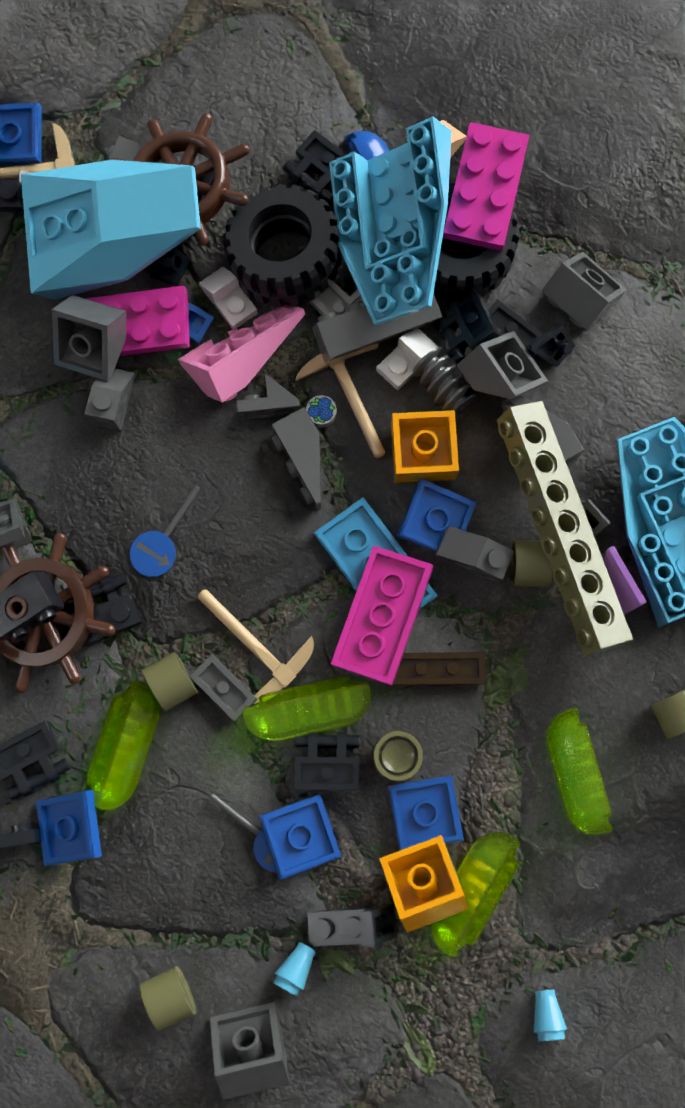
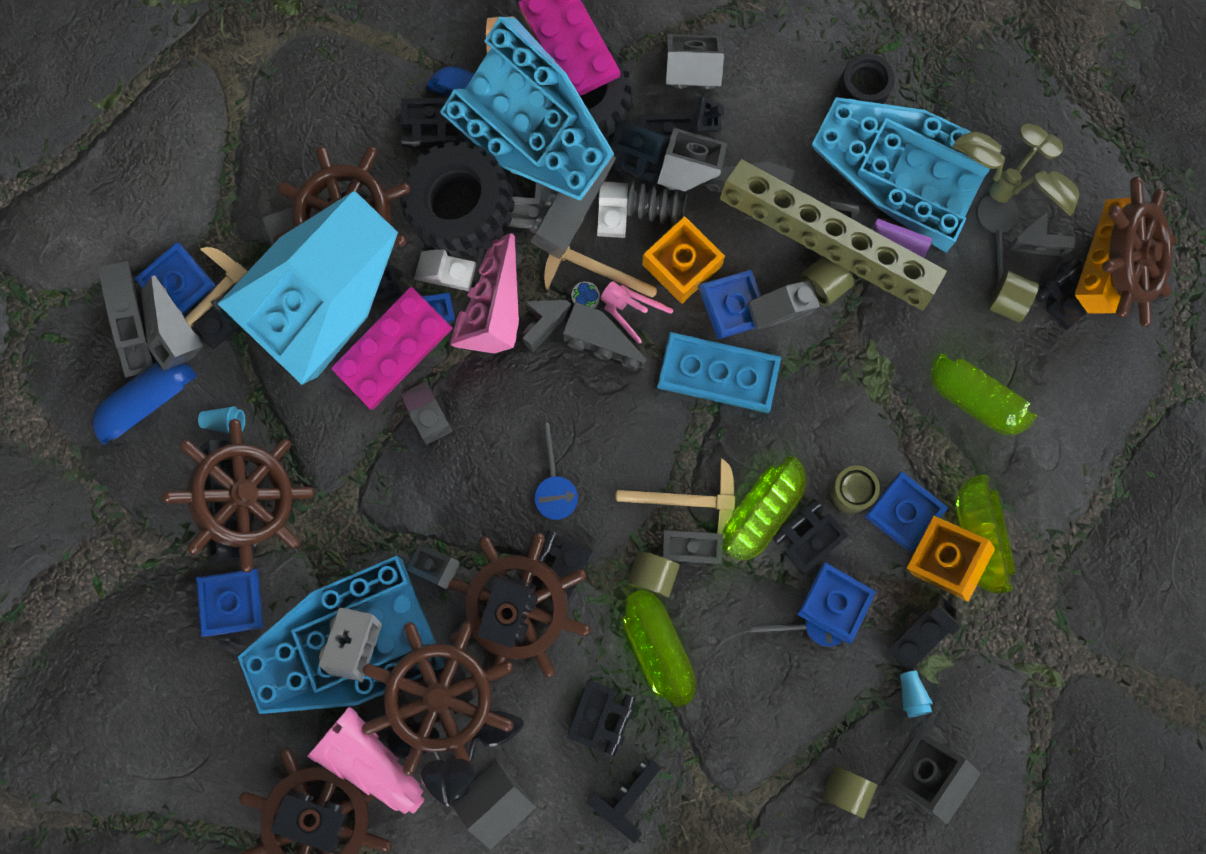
camera: 40 degrees left, 0 degrees up
blue plate [36,790,102,866] -> none
dark grey slope [52,295,126,381] -> none
dark pink plate [331,545,434,686] -> none
dark brown plate [392,652,486,686] -> none
medium azure cone [534,989,567,1041] -> none
none -> bright pink plant [601,281,673,344]

